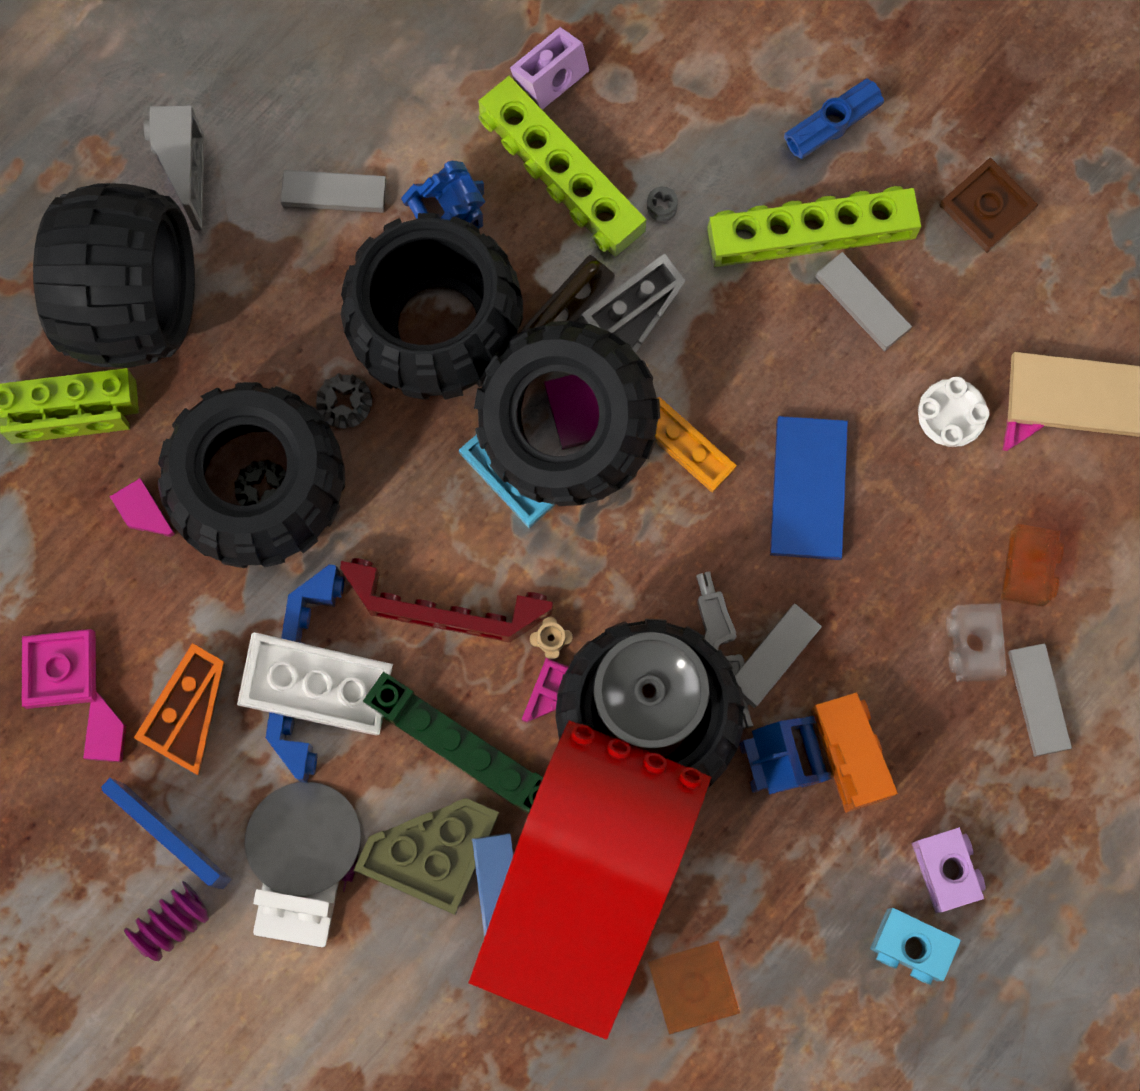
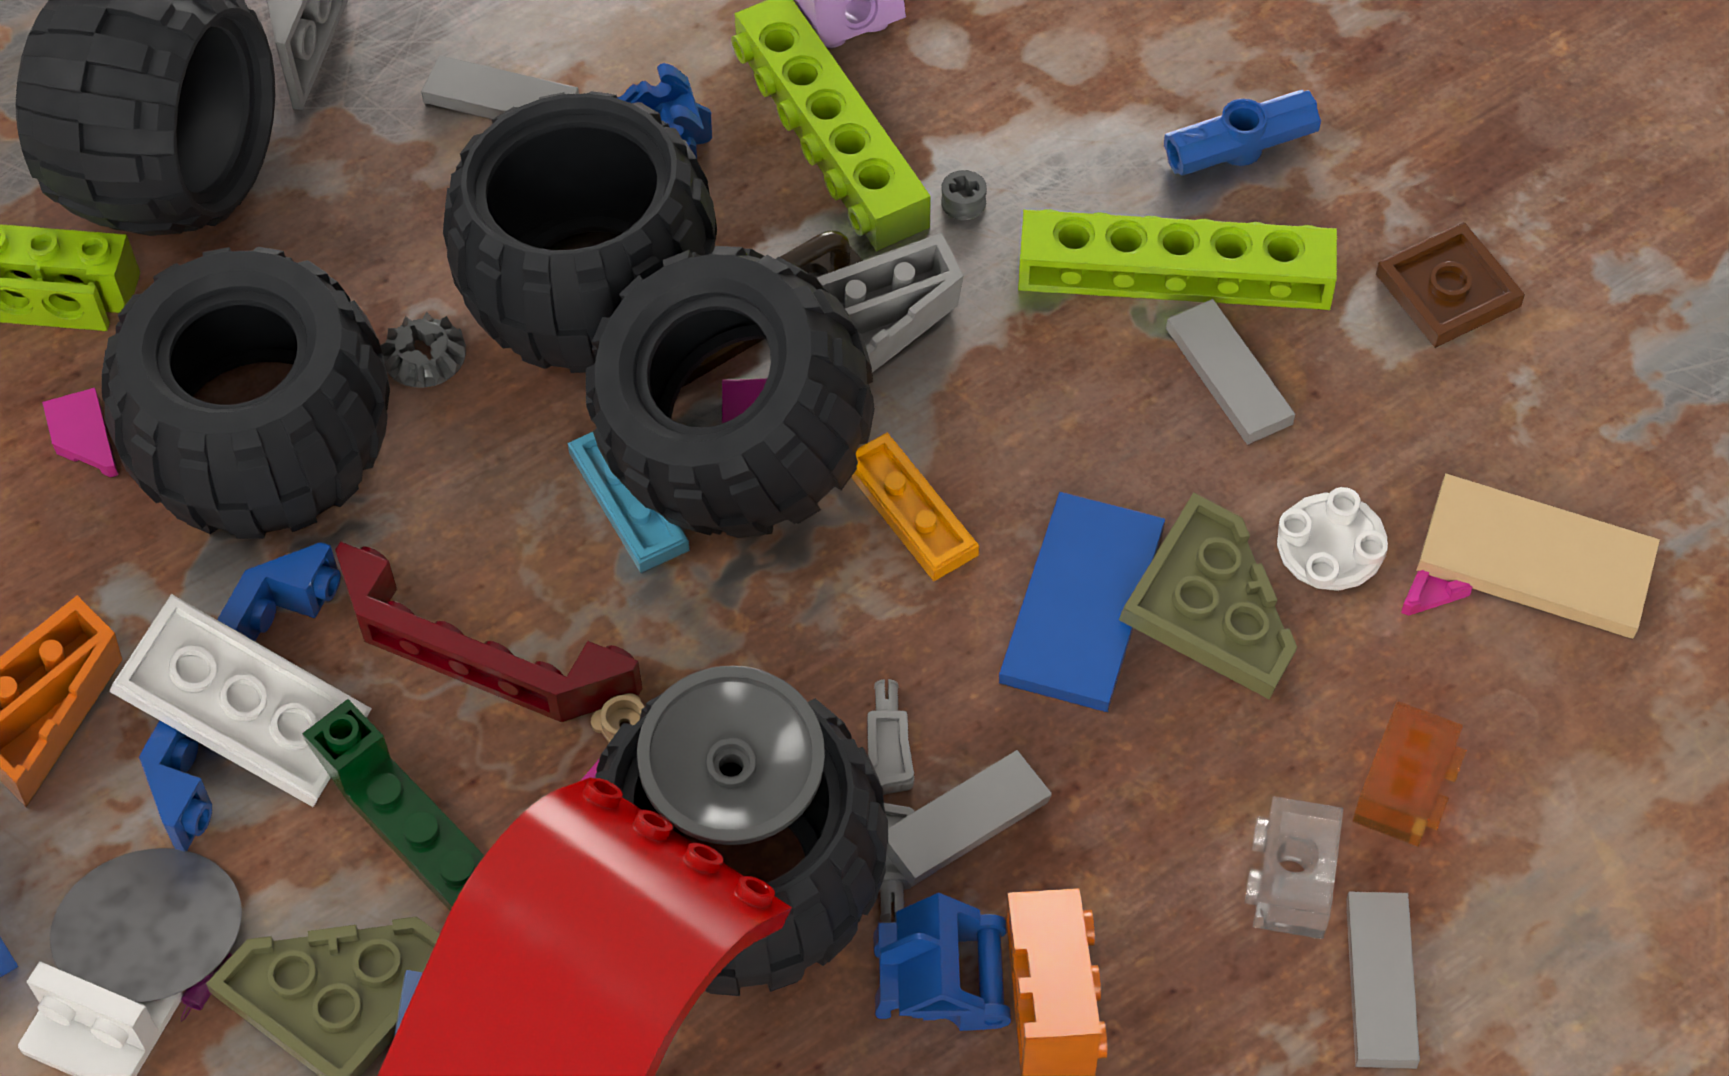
camera: 15 degrees right, 20 degrees down
none -> olive plate [1119,492,1297,699]

